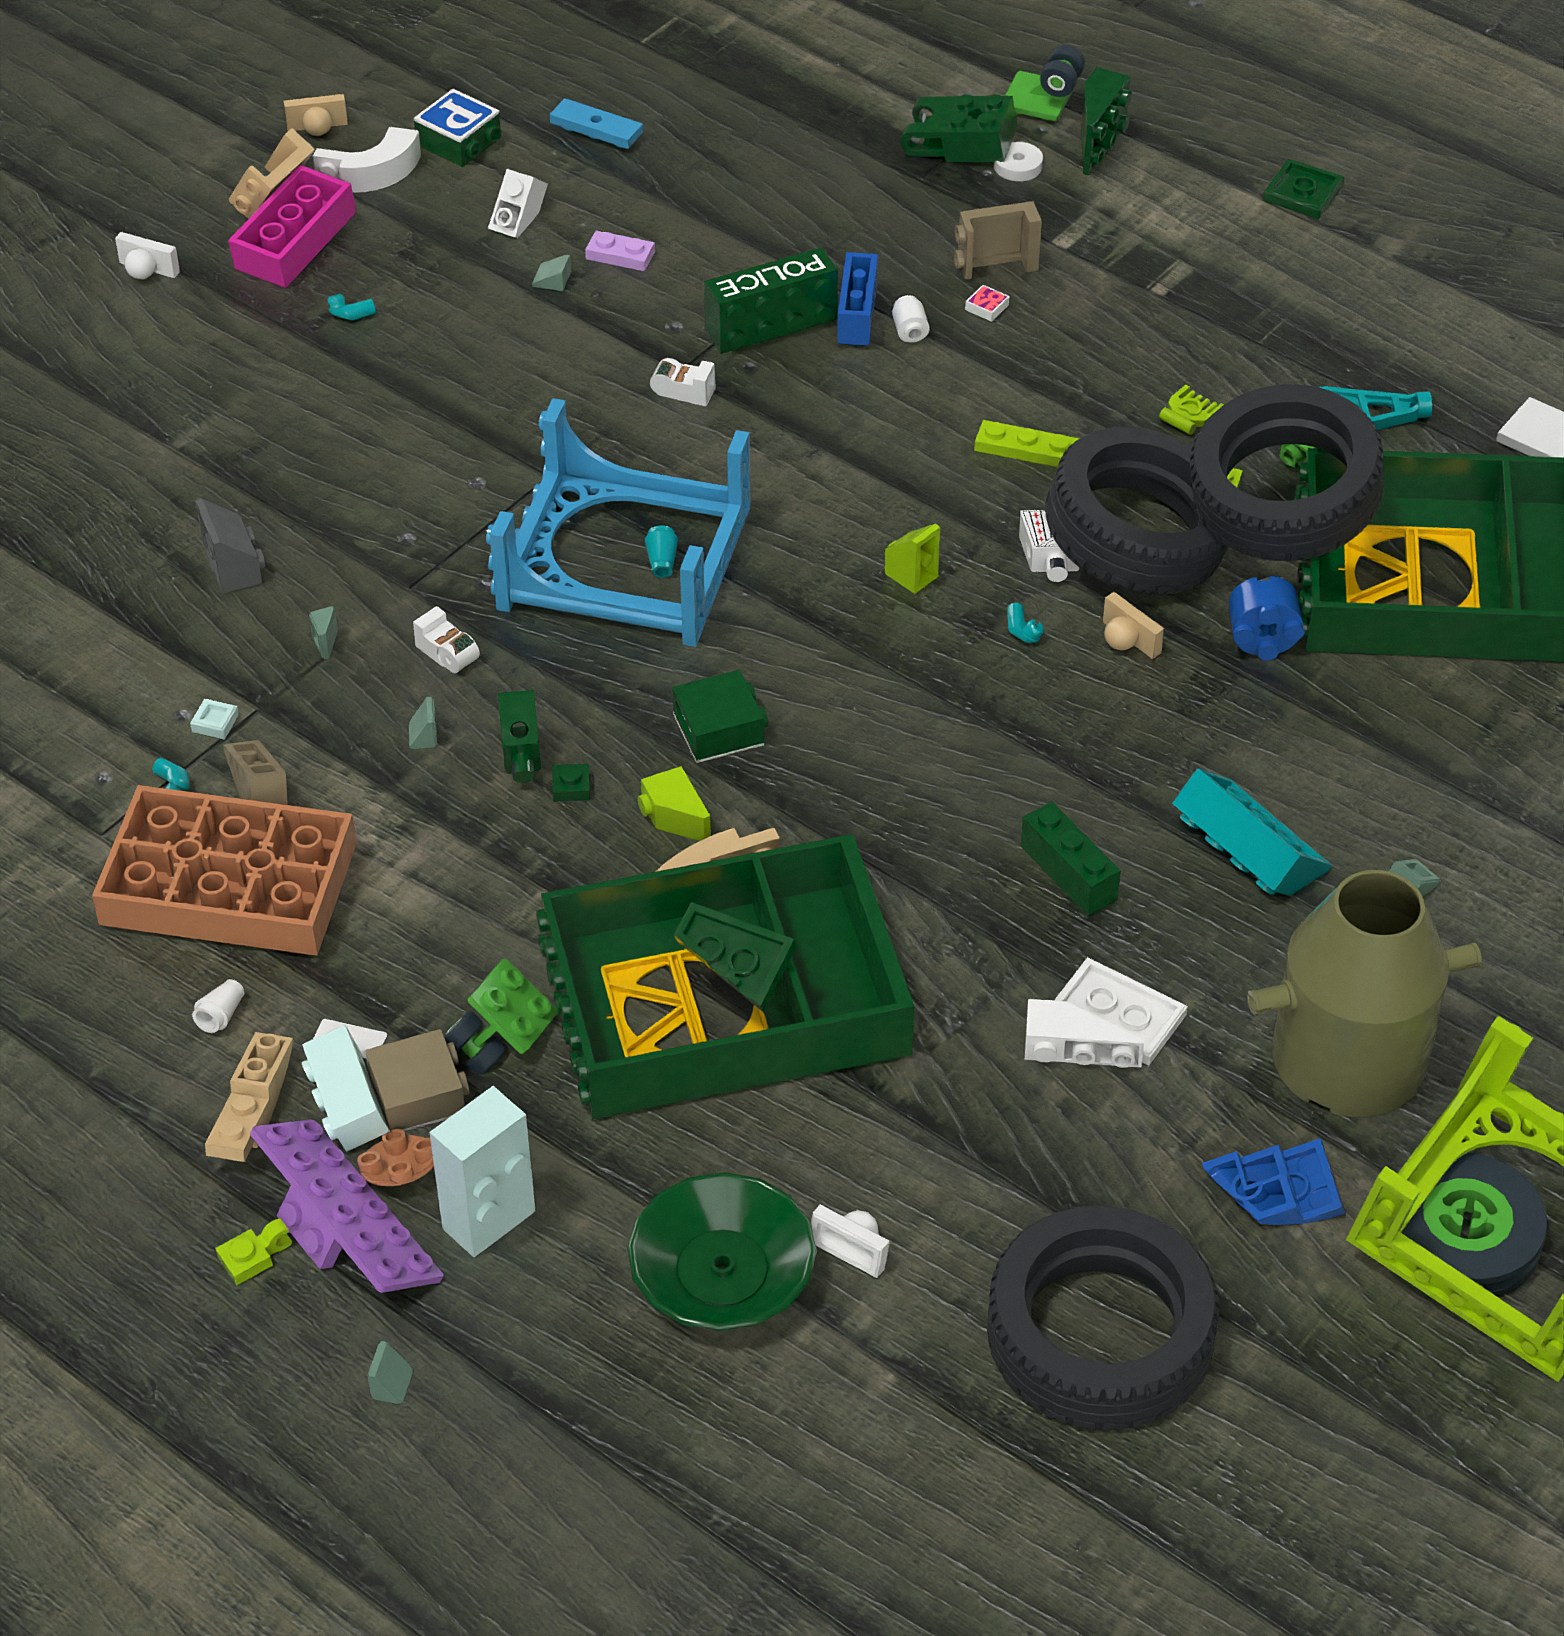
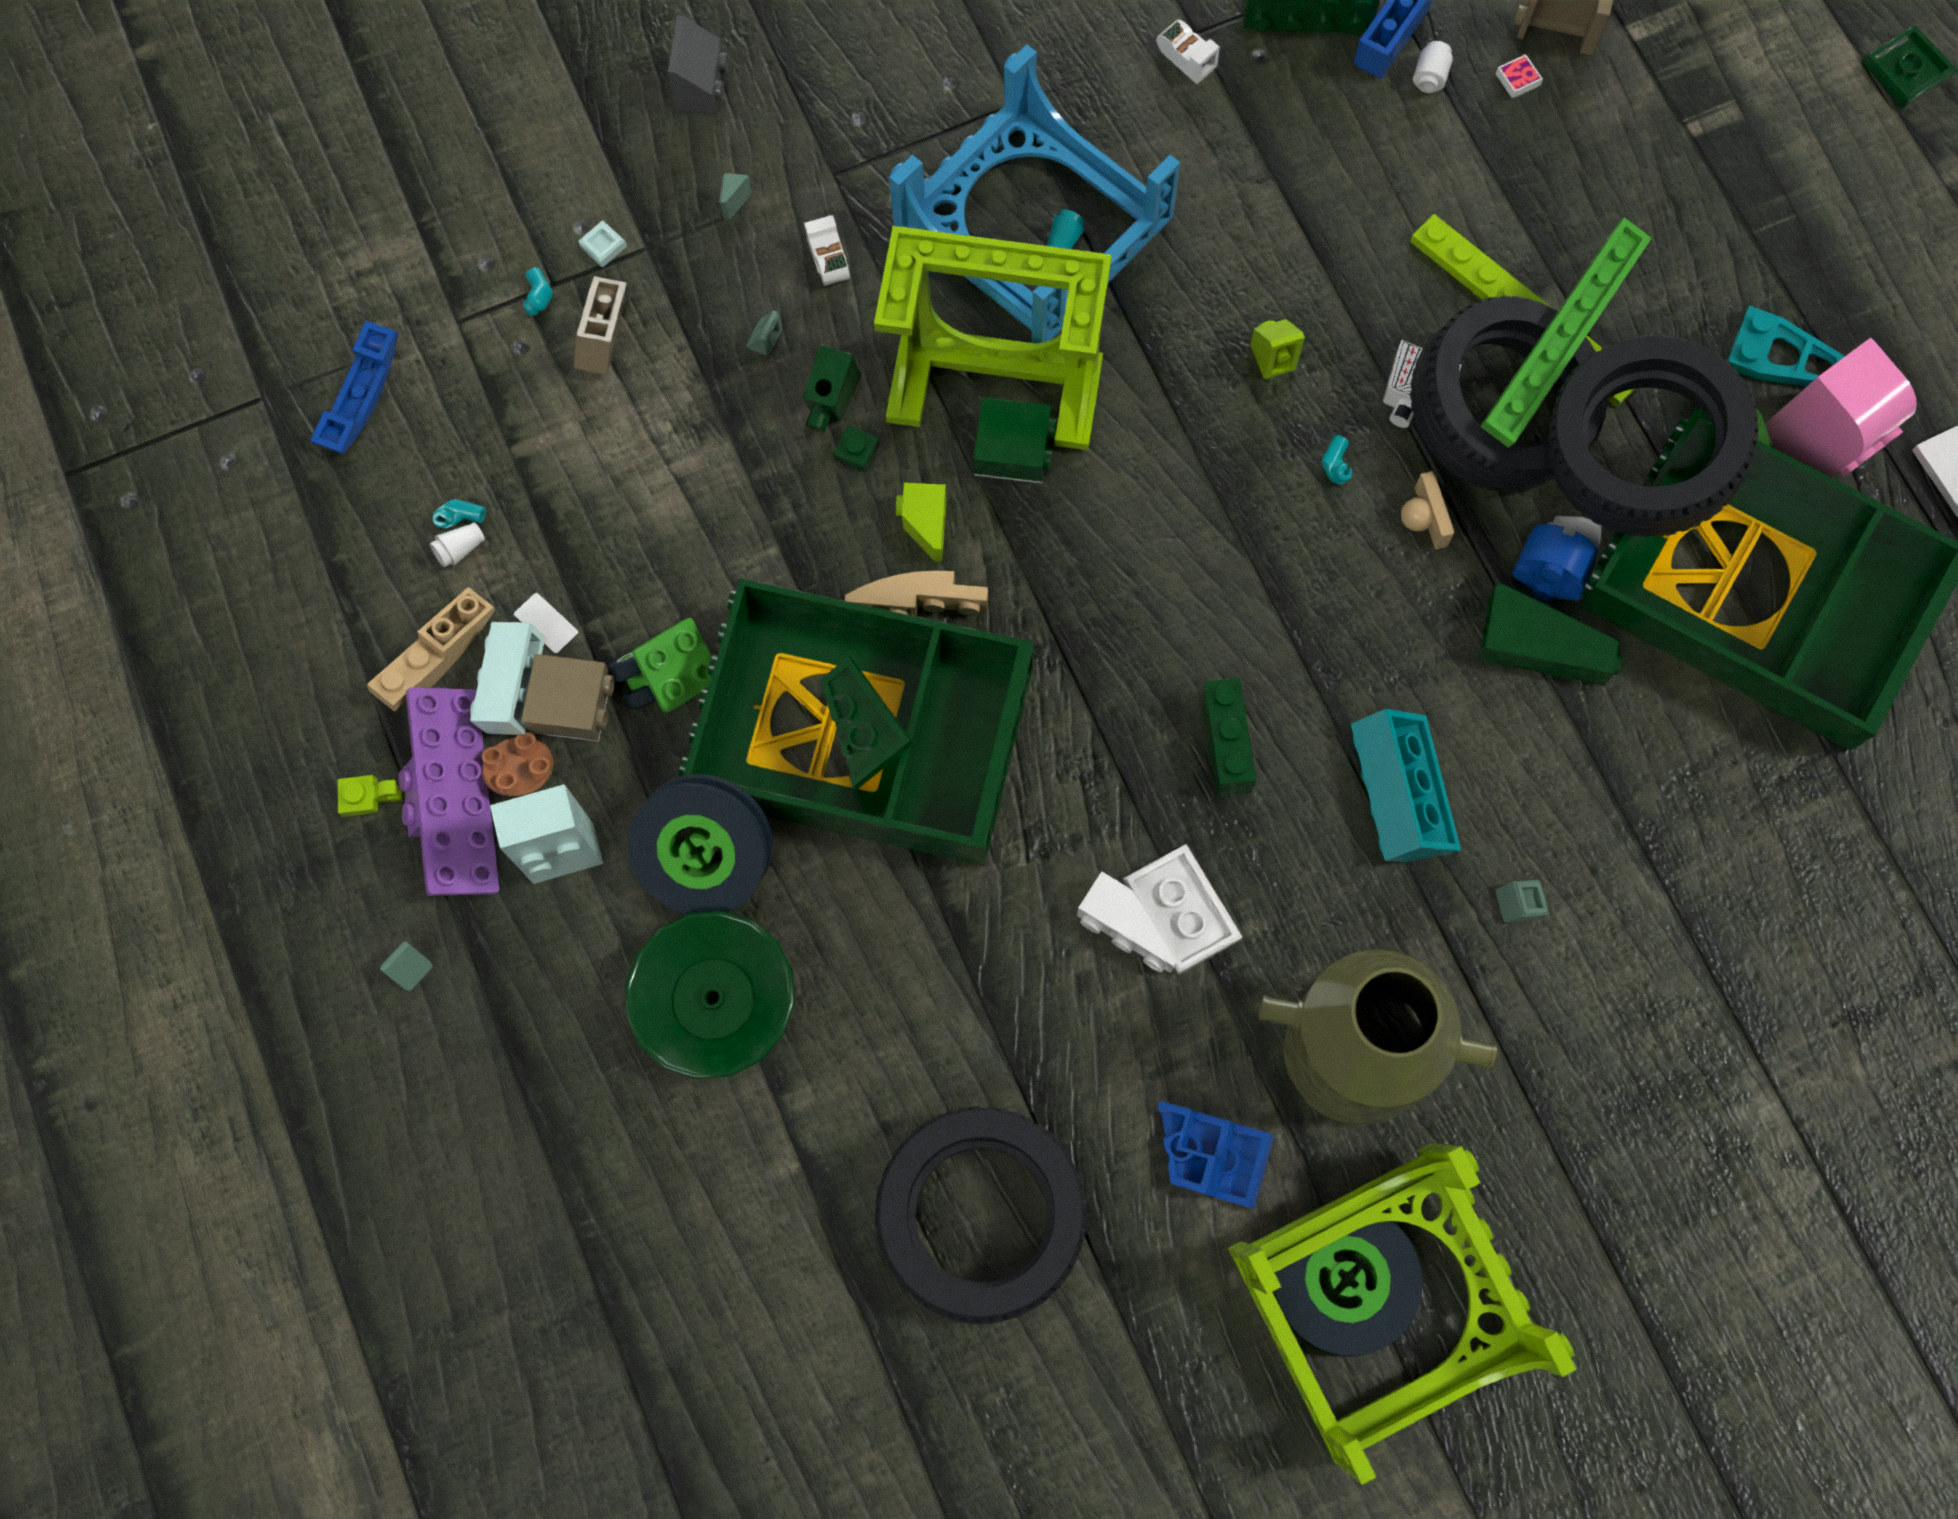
camera: 30 degrees right, 25 degrees up
nougat brick [92,785,357,956] -> none
white tile [811,1204,890,1278] -> none
lime piece [1159,384,1224,435] -> none
none -> blue slope [310,321,398,454]
none -> teal arm [432,499,486,529]
none -> black wheel [628,774,773,914]
none -> lime arch [874,226,1112,450]
none -> dark green slope [1478,583,1622,686]
none -> bright green plate [1480,217,1651,448]
none -> bright pink brick [1765,338,1917,478]

